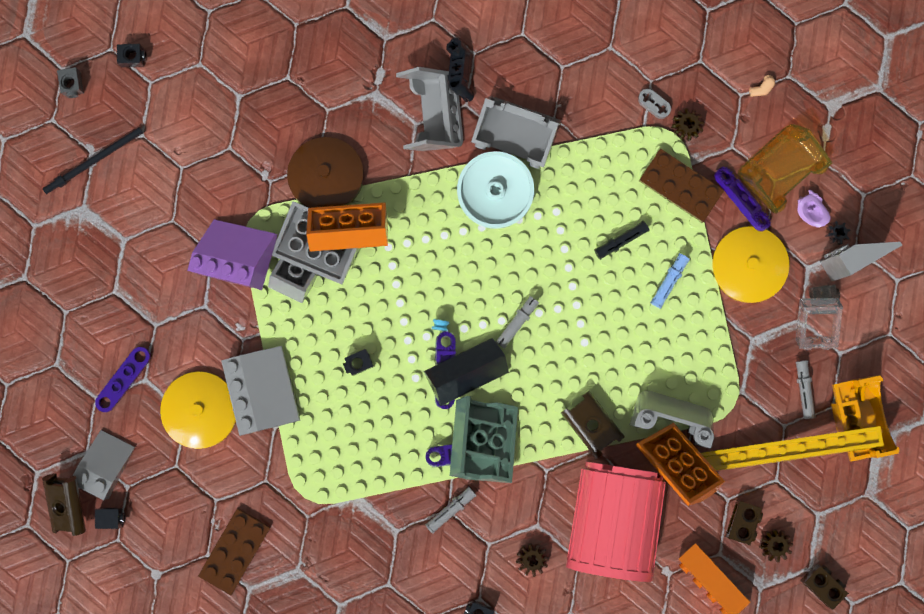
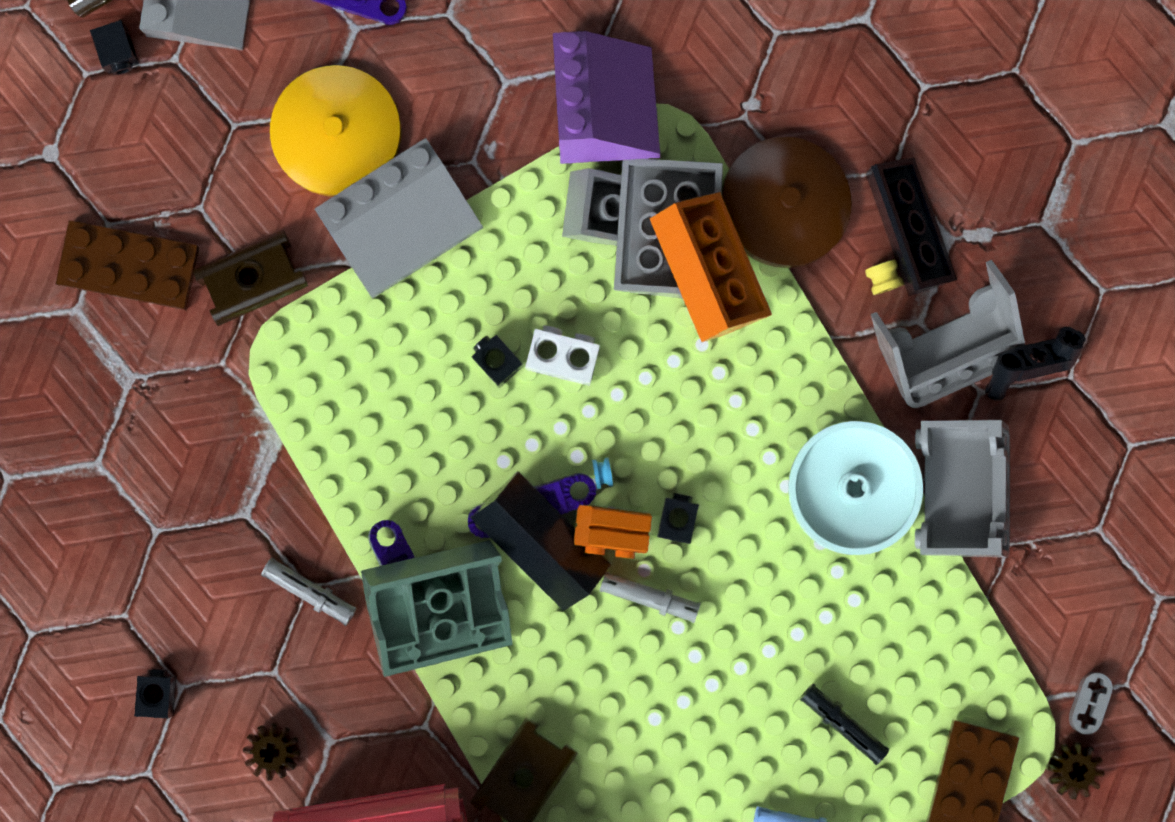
camera: 70 degrees right, 0 degrees up
none -> dark brown piece [193,230,309,326]
none -> white brick [525,325,600,386]
none -> orange brick [574,505,652,559]
none -> black brick [657,493,699,544]
none -> light yellow wheel [865,260,905,295]
none -> black slope [866,157,957,296]

